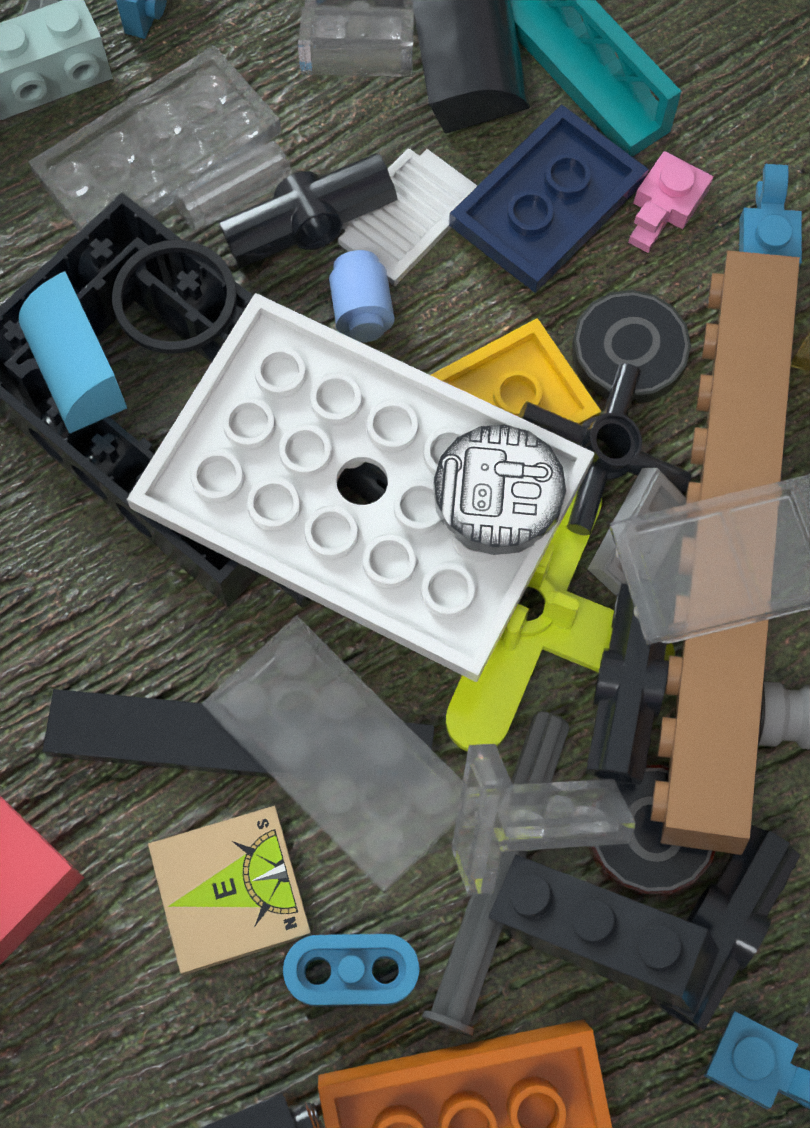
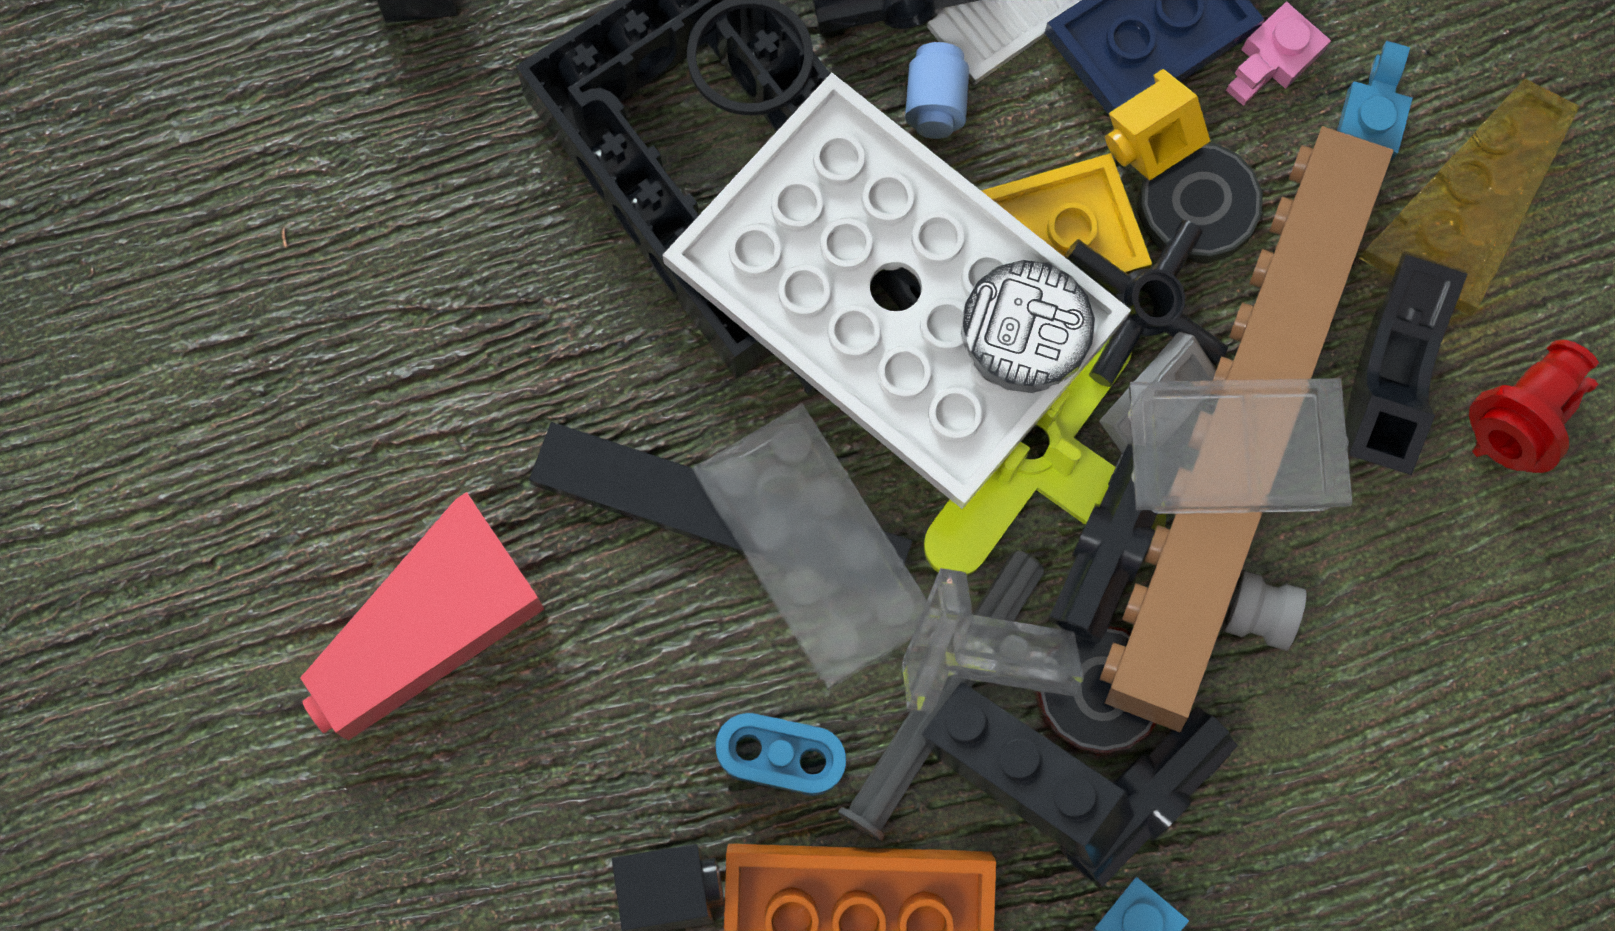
camera: 10 degrees right, 5 degrees up
medium azure brick [19,272,127,433] -> none
tan tile [148,806,312,975] -> none
none -> yellow brick [1105,69,1211,181]

